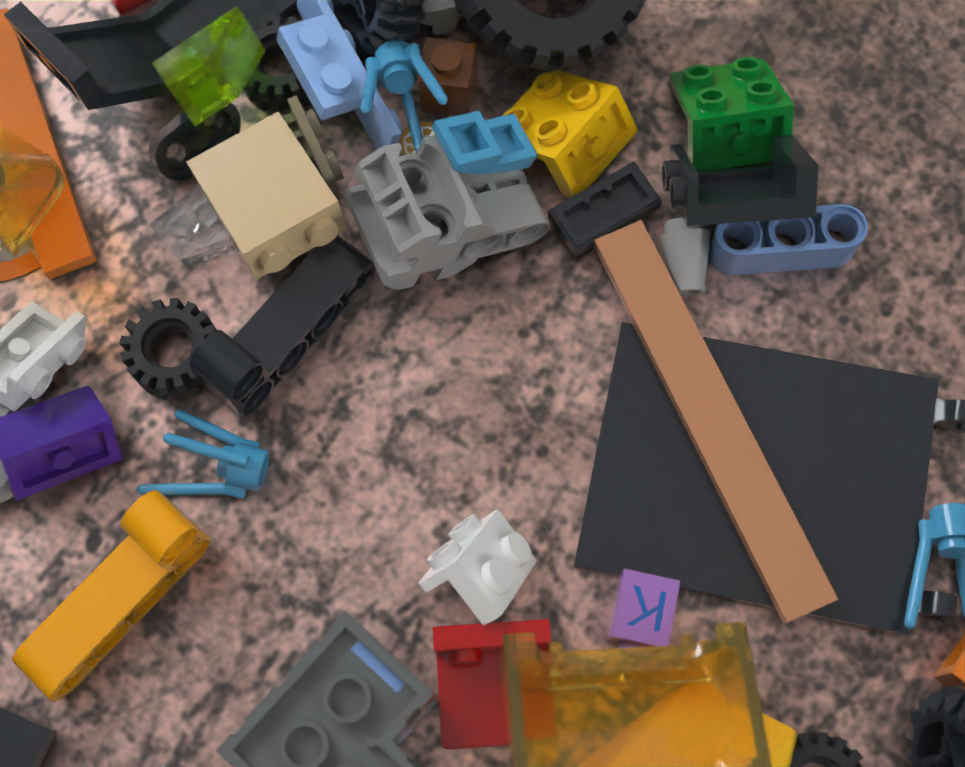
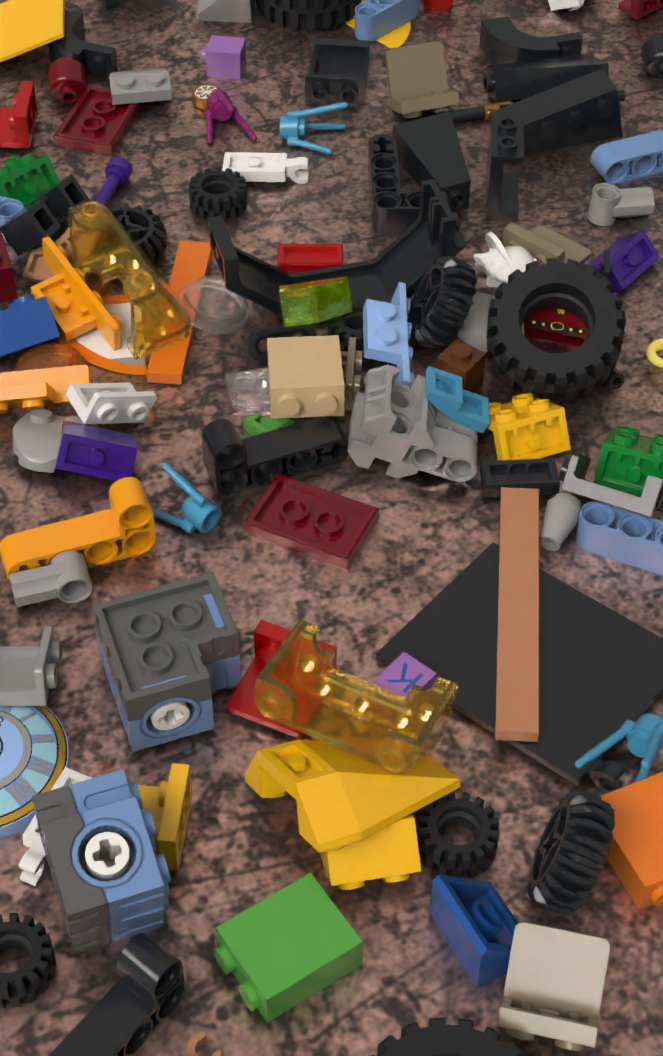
camera: 25 degrees right, 25 degrees down
black tyre [120,298,217,401] -> none
dark azure plant [360,40,448,153] -> none
white bracket [418,509,537,626] -> none
none -> light grey piece [9,550,93,607]
none -> clear piece [178,276,249,334]
none -> bright green tile [243,414,294,436]
none -> dark red tile [243,473,380,569]

